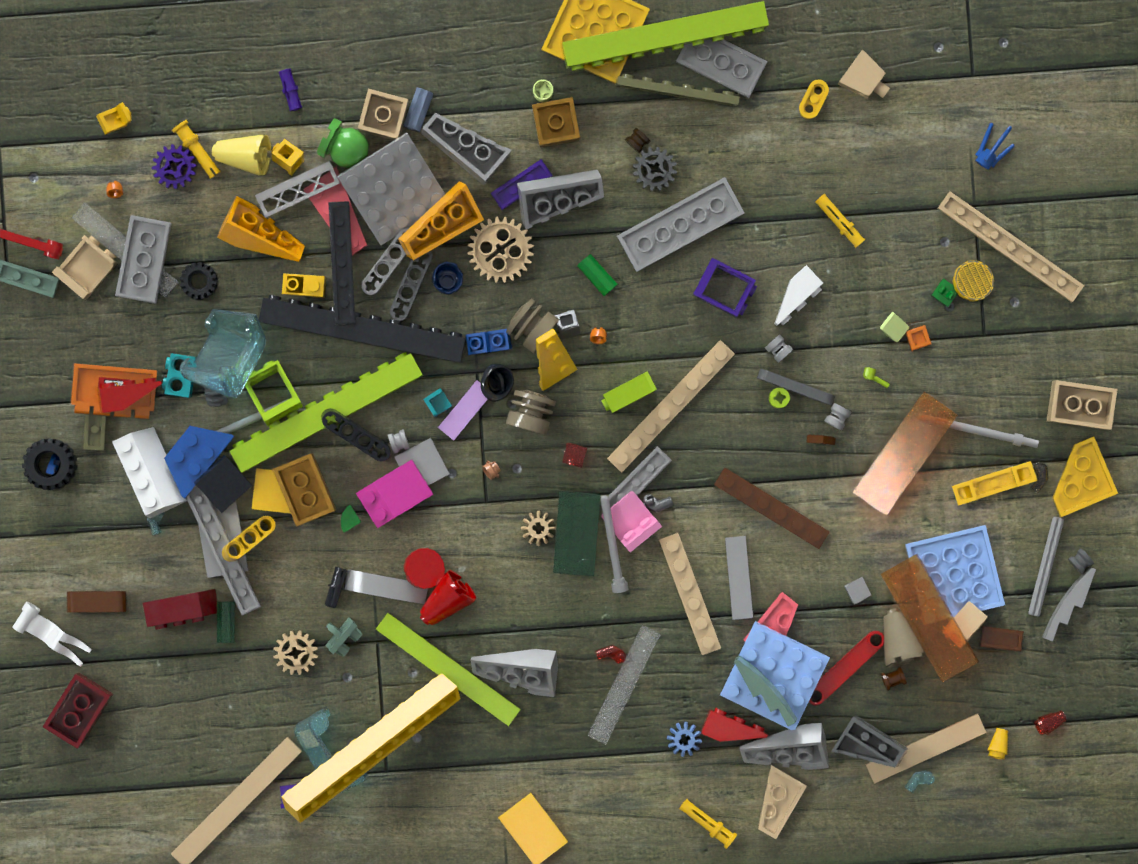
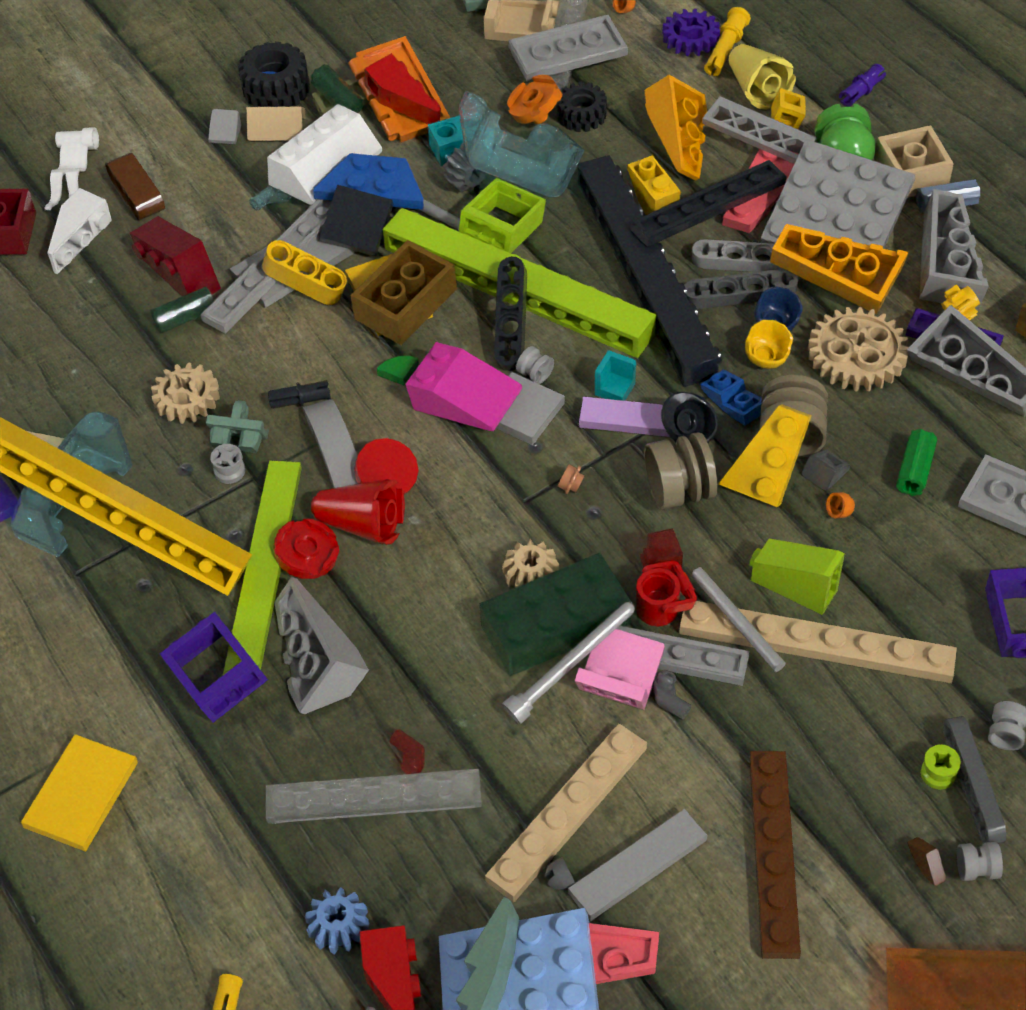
camera: 65 degrees right, 35 degrees down
none -> white slope [47,188,112,274]
none -> dark purple window [160,612,268,723]
none -> light grey slope [208,109,241,144]
none -> light grey wheel [210,444,245,484]
none -> tan panel [246,107,305,141]
none -> red tile [273,519,339,579]
none -> clear green axle [311,64,363,113]
none -> orange plate [507,75,563,124]
none -> dark grey hinge [545,857,575,890]
none -> red piece [636,561,697,627]
none -> light grey bar [691,567,786,672]
none -> yellow hair [745,319,793,369]
none -> yellow gear [941,284,980,320]

